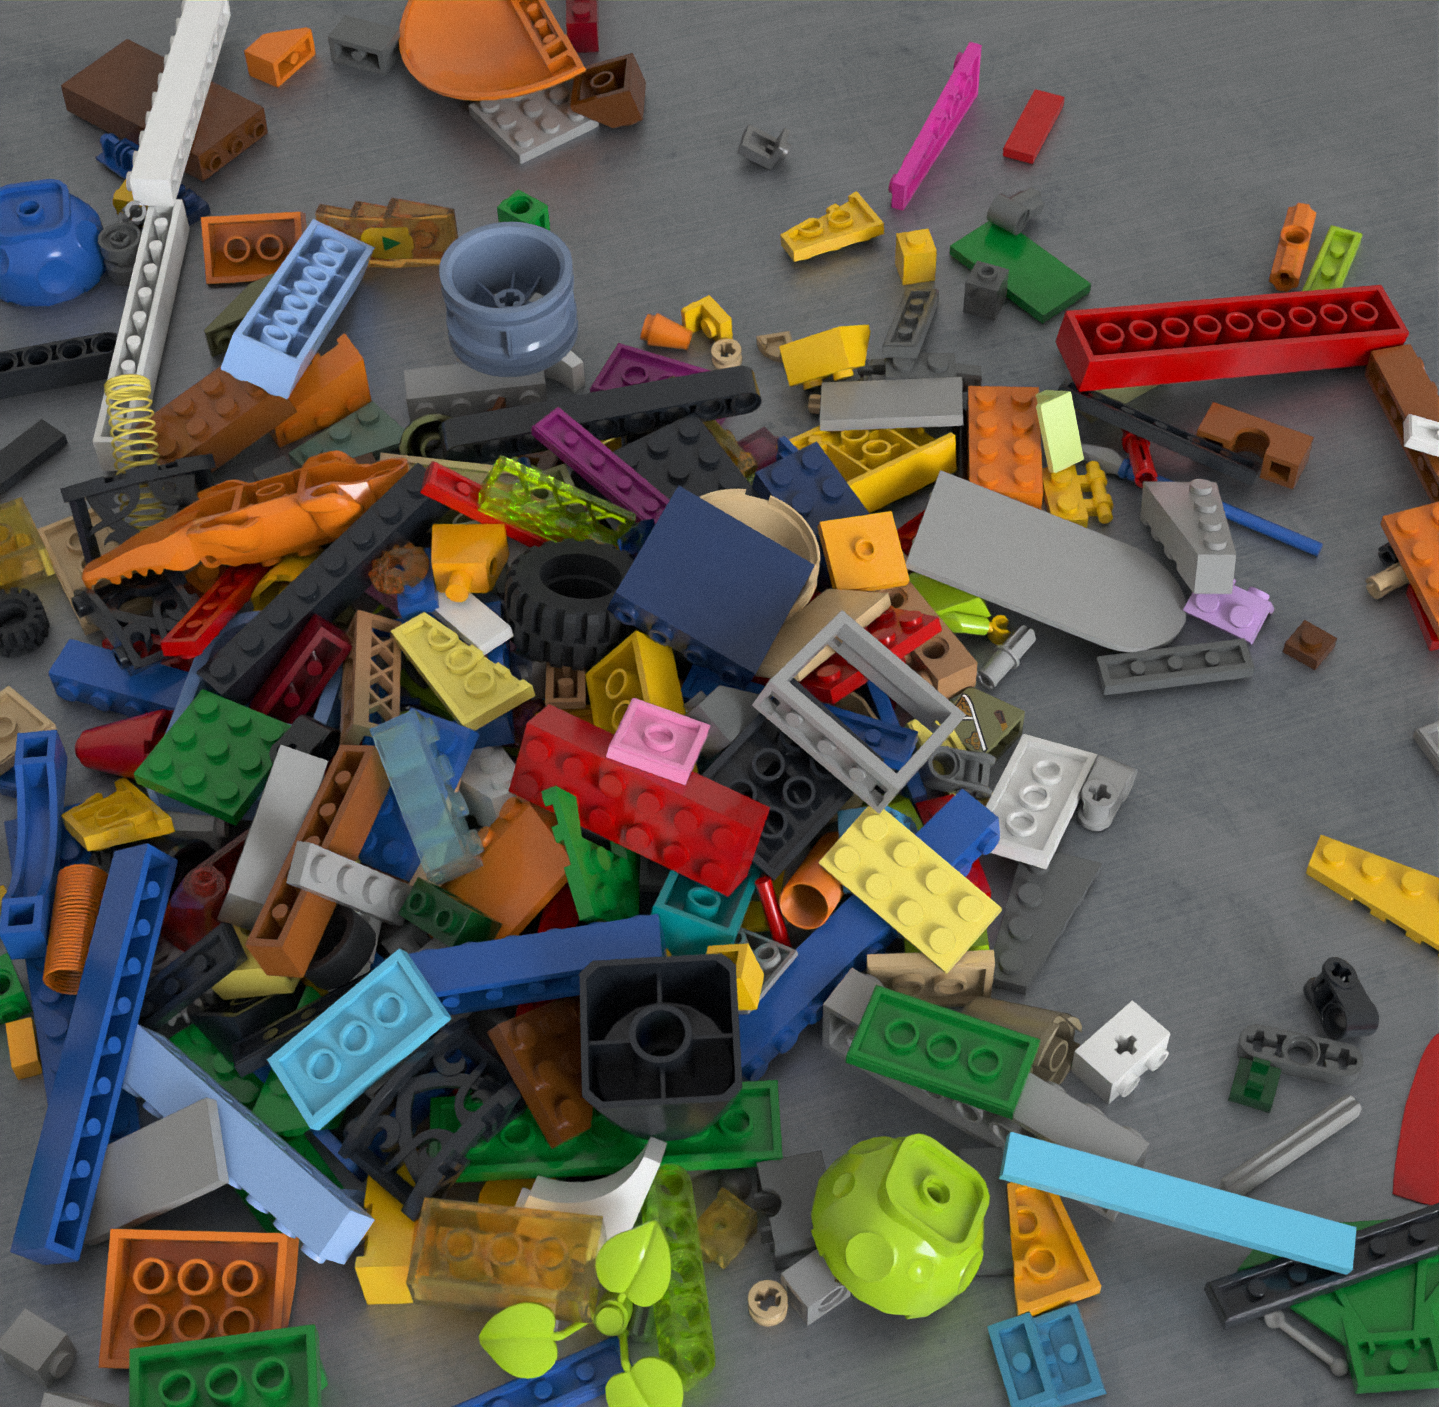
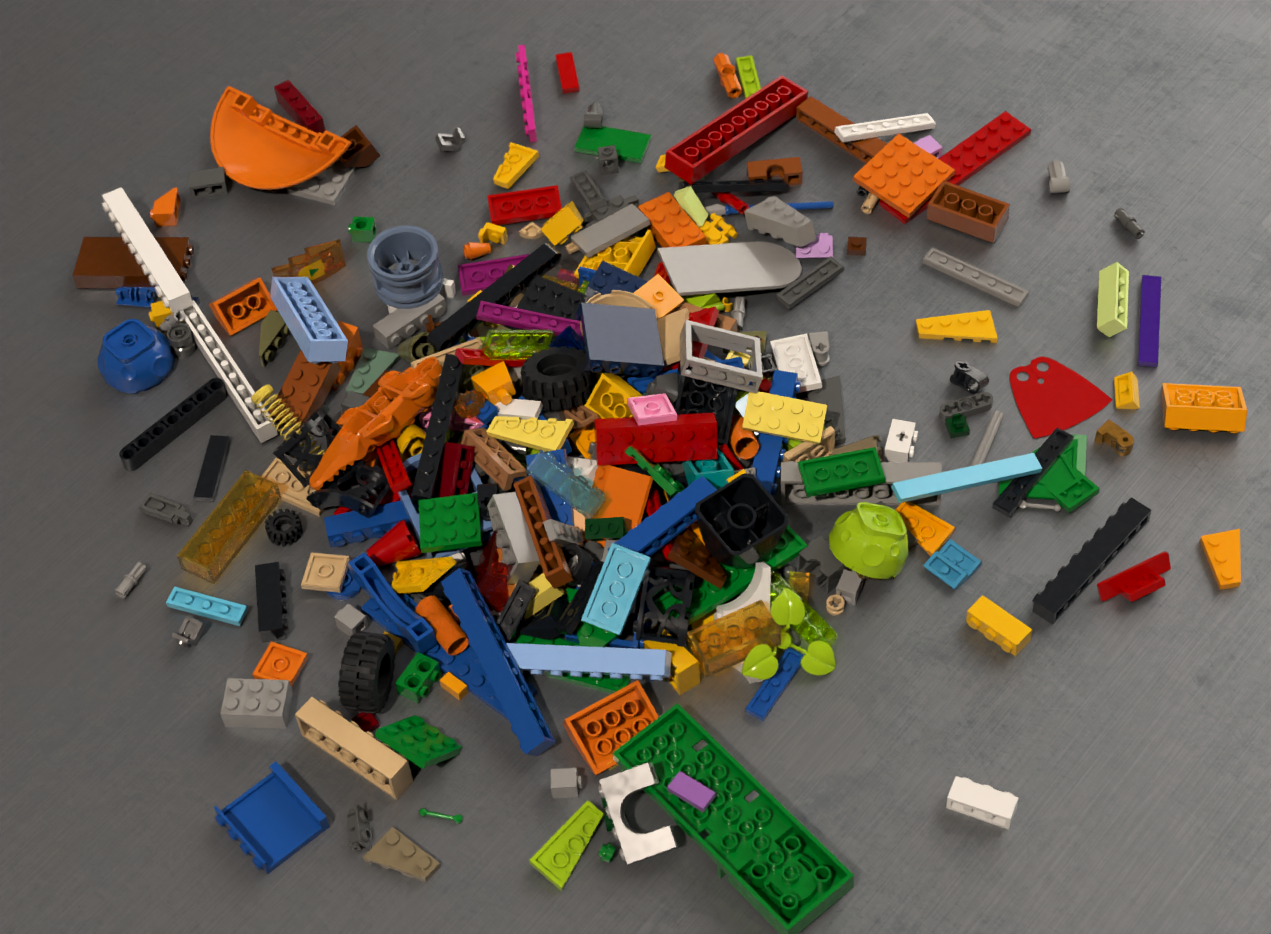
camera: 30 degrees left, 0 degrees up
light grey tile [84,1097,229,1246] -> none
tan bush [711,338,743,369] -> none
yellow brick [895,228,937,286] -> none
none -> red plate [487,185,562,225]

